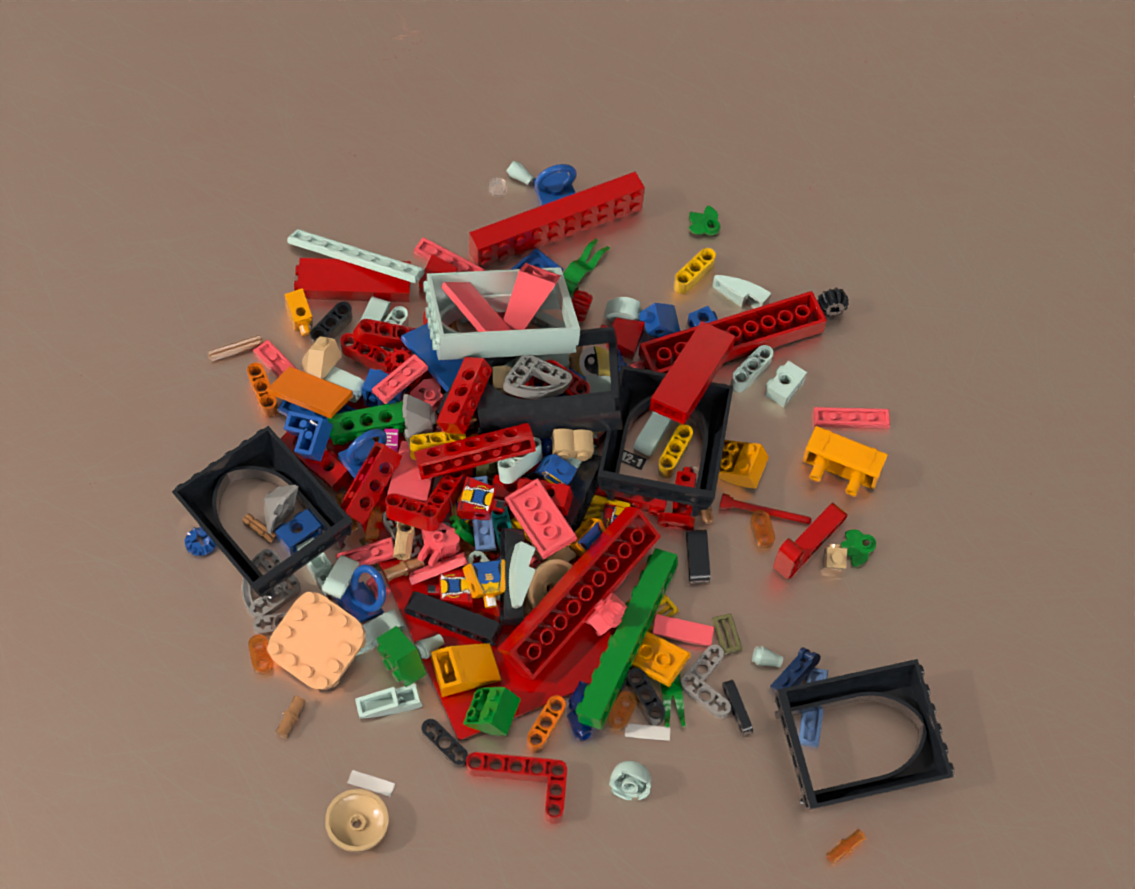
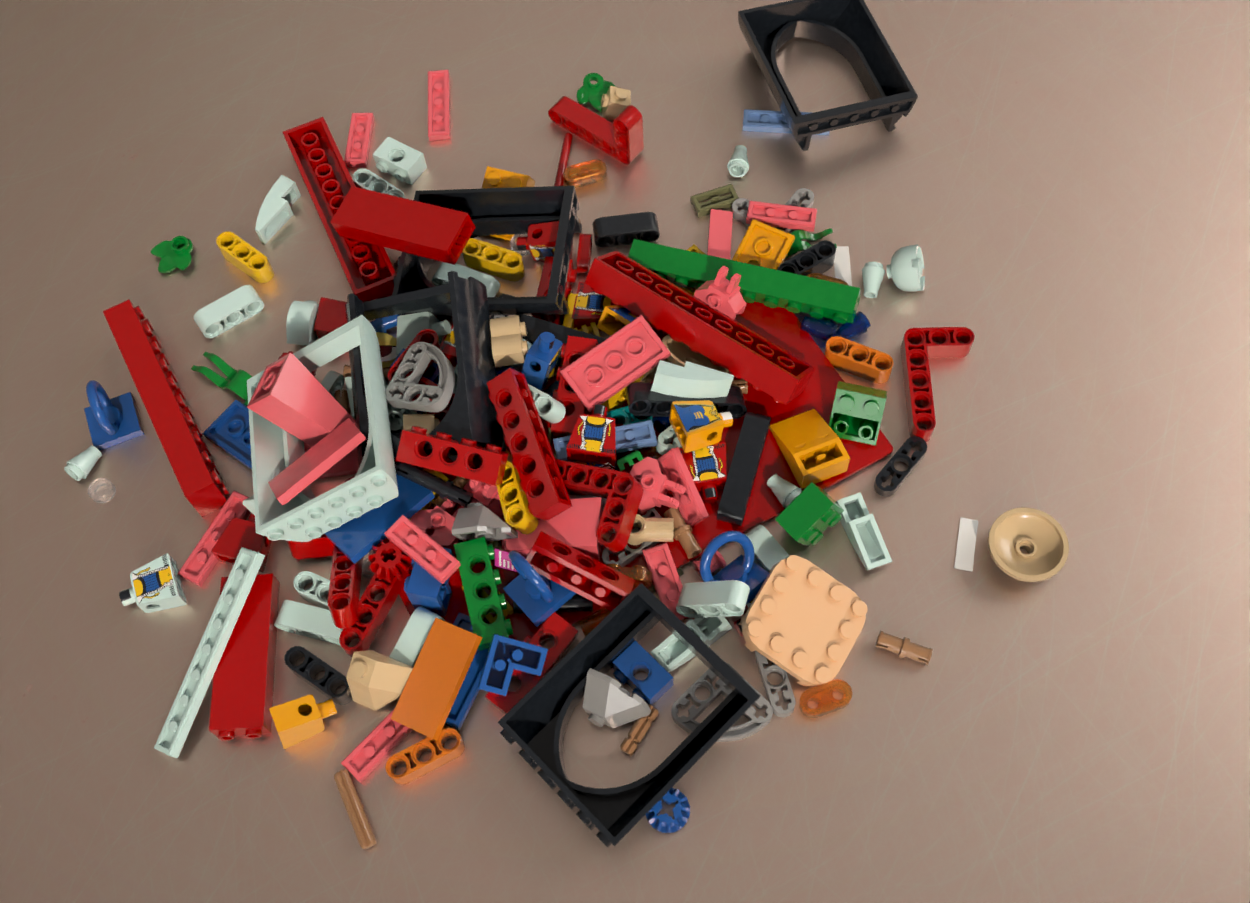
camera: 85 degrees left, 0 degrees up
blue torso [639,303,680,339] -> none
blue brick [687,306,718,328] -> none
black beam [722,680,753,736] -> none
dark blue plate [770,647,821,693] -> none
light orange piece [803,426,888,496] -> none
black gear [817,287,849,317] -> none
clear orange pin [826,829,866,864] -> none
none -> torso [119,553,187,613]
none -> light aqua beam [193,285,264,338]
none -> coral tile [344,113,374,168]
none -> coral tile [746,201,817,232]
none -> light aqua cone [862,262,885,298]

